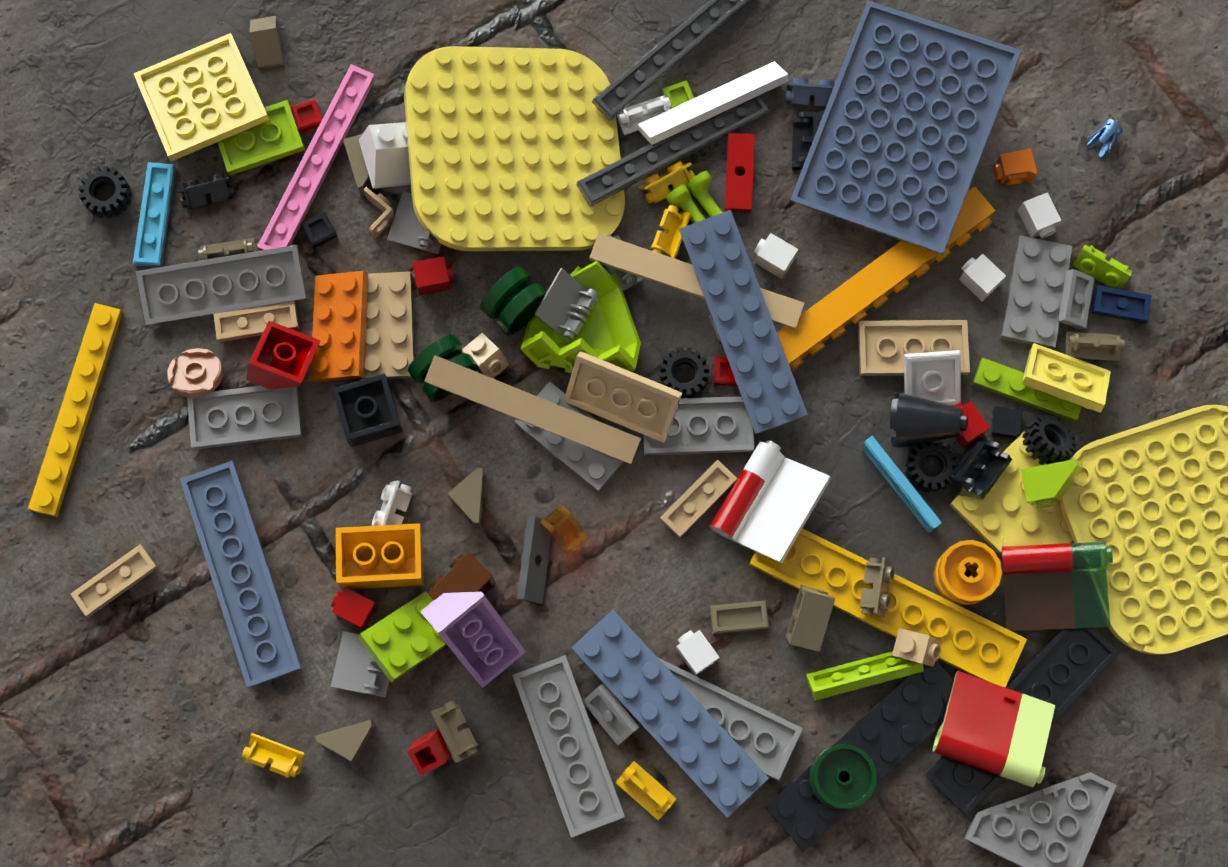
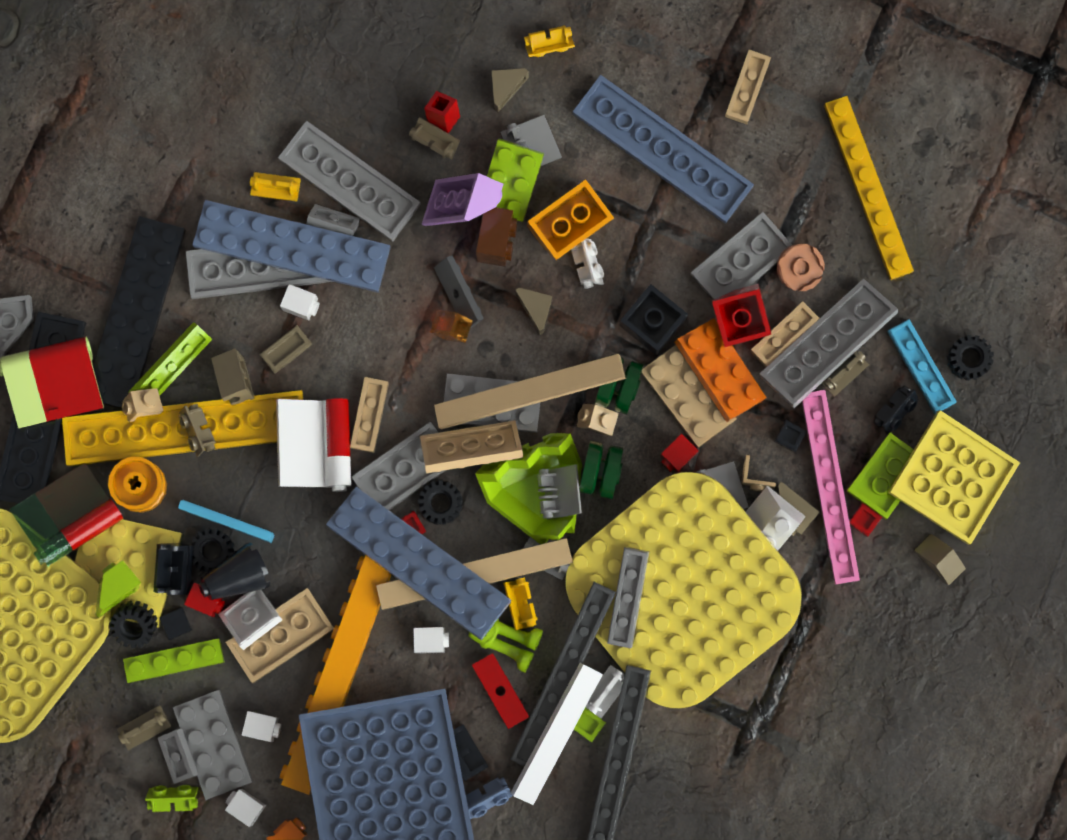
camera: 150 degrees right, 5 degrees up
red brick [331,587,378,631] -> none
yellow hinge [639,160,695,204] -> none
dark green wheel [809,744,877,810] -> none
light yellow plate [1022,343,1111,413] -> none
dark blue plate [1092,285,1152,323] -> none
none -> light grey tile [607,547,650,648]

